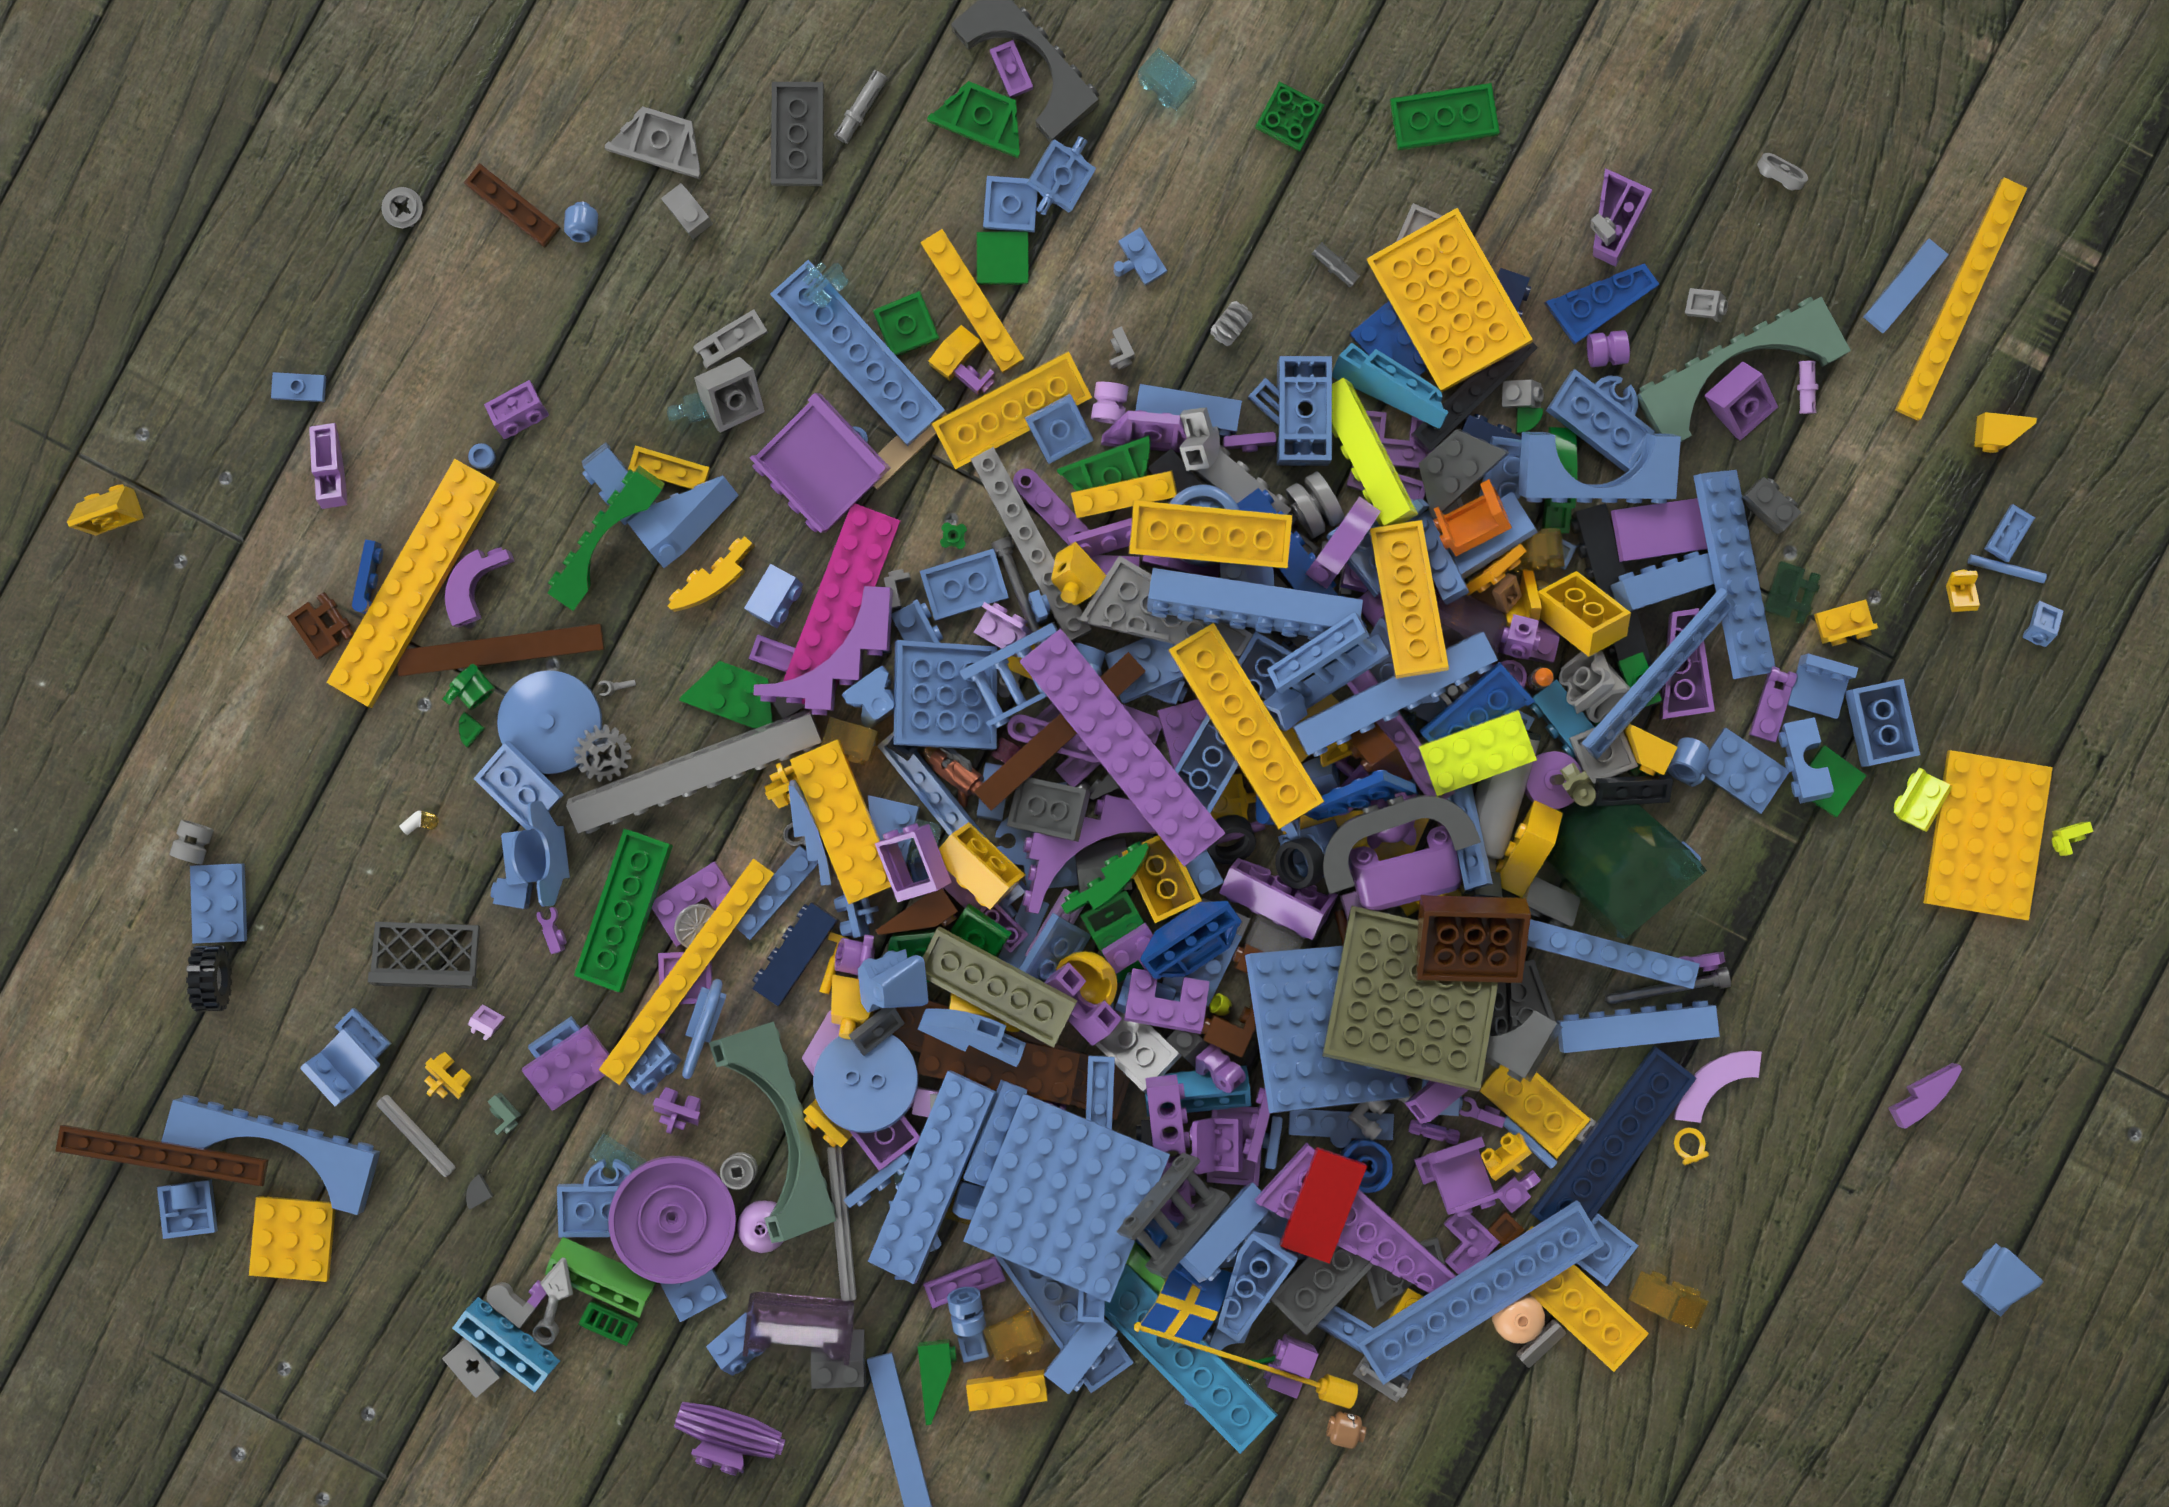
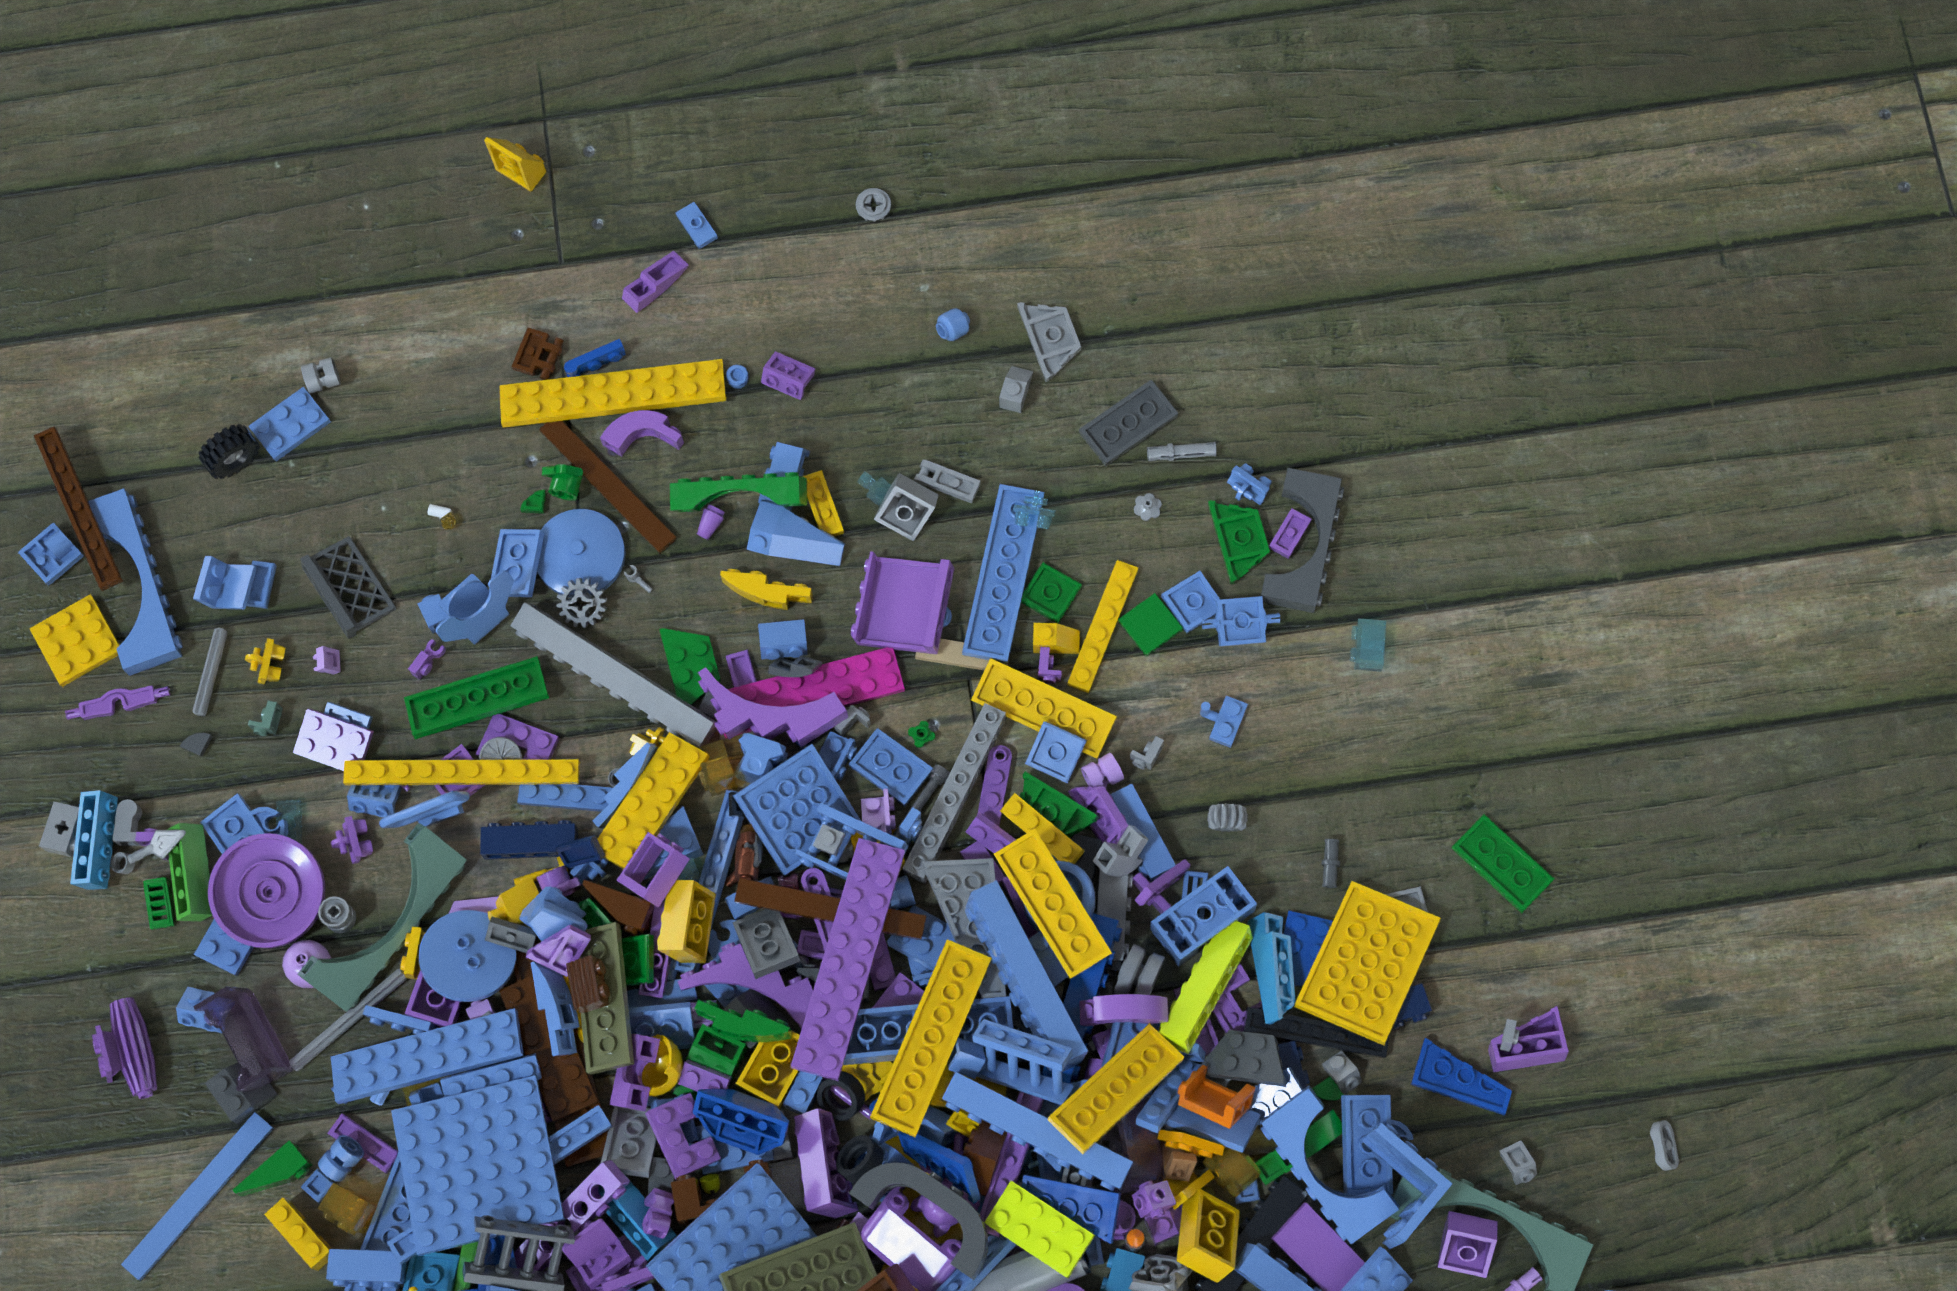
camera: 55 degrees right, 15 degrees down
reddish brown tile [464,163,561,248] -> none
yellow torso [1051,542,1107,605] -> none
green tile [1255,81,1324,152] -> none
medium lavender wheel [1587,330,1630,368] -> none
none -> medium lavender piece [65,686,171,720]
none -> medium lavender wing [526,925,591,977]
none -> dark blue tile [555,835,605,868]
none -> reddish brown brick [566,955,610,1013]
none -> medium lavender cone [697,505,725,540]
none -> dark grey slope [768,655,822,677]
none -> light grey plate [813,824,845,856]
none -> light grey plant [1134,493,1162,521]
none -> medium lavender tile [1135,859,1190,906]
none -> medium blue hips [1227,463,1271,505]
none -> medium blue bracket [1362,1123,1452,1249]

